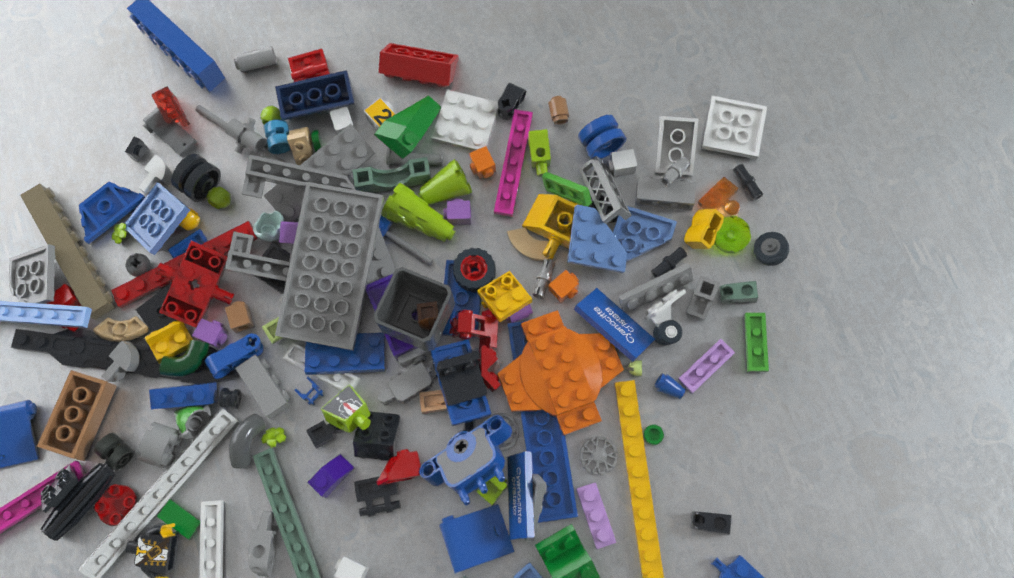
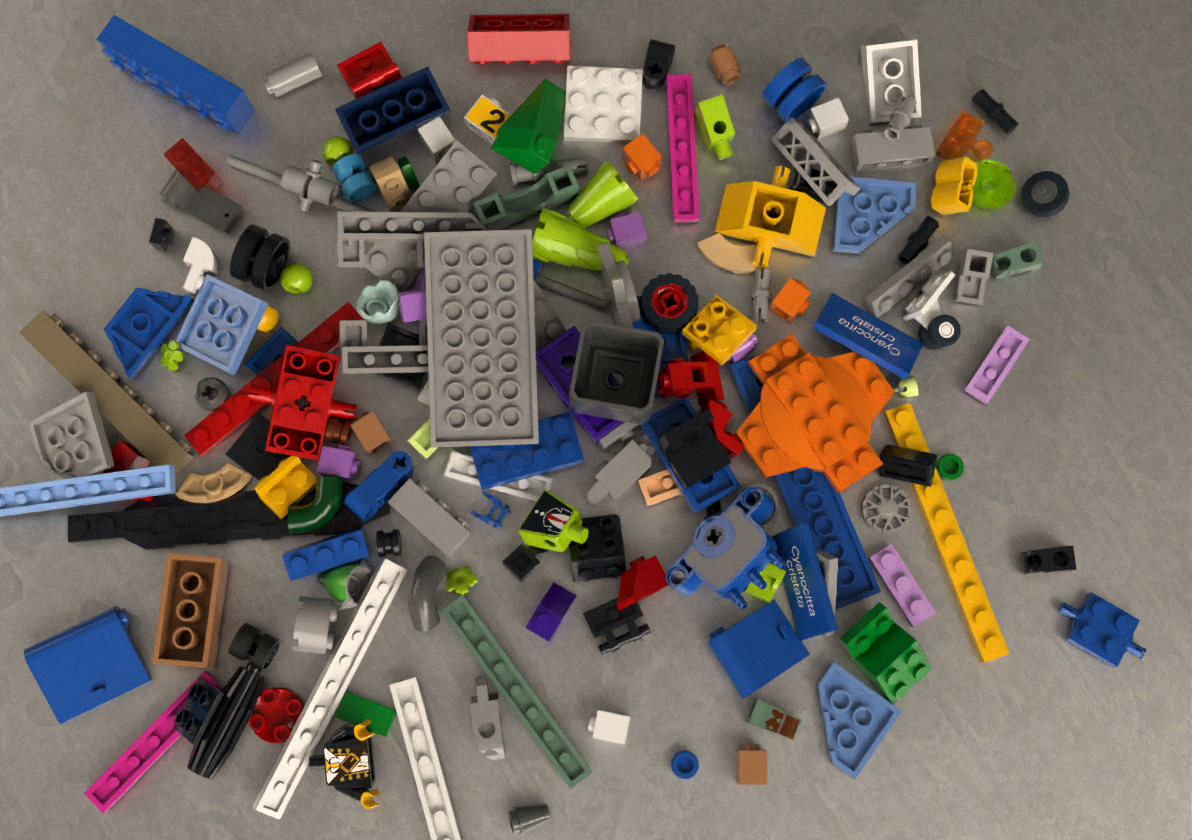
camera: 20 degrees left, 5 degrees up
light grey brick [101,341,139,382] -> none
reddish brown plate [417,301,439,332] -> none
bright green plate [542,172,592,207] -> none
medium blue plate [567,205,627,273] -> none
blue cone [654,373,686,399] -> none
white plate [702,96,767,160] -> none
bright green plate [744,313,769,372] -> none
none -> copper wheel [325,416,354,446]
none -> light grey plate [598,242,640,328]
none -> black slope [879,445,937,487]

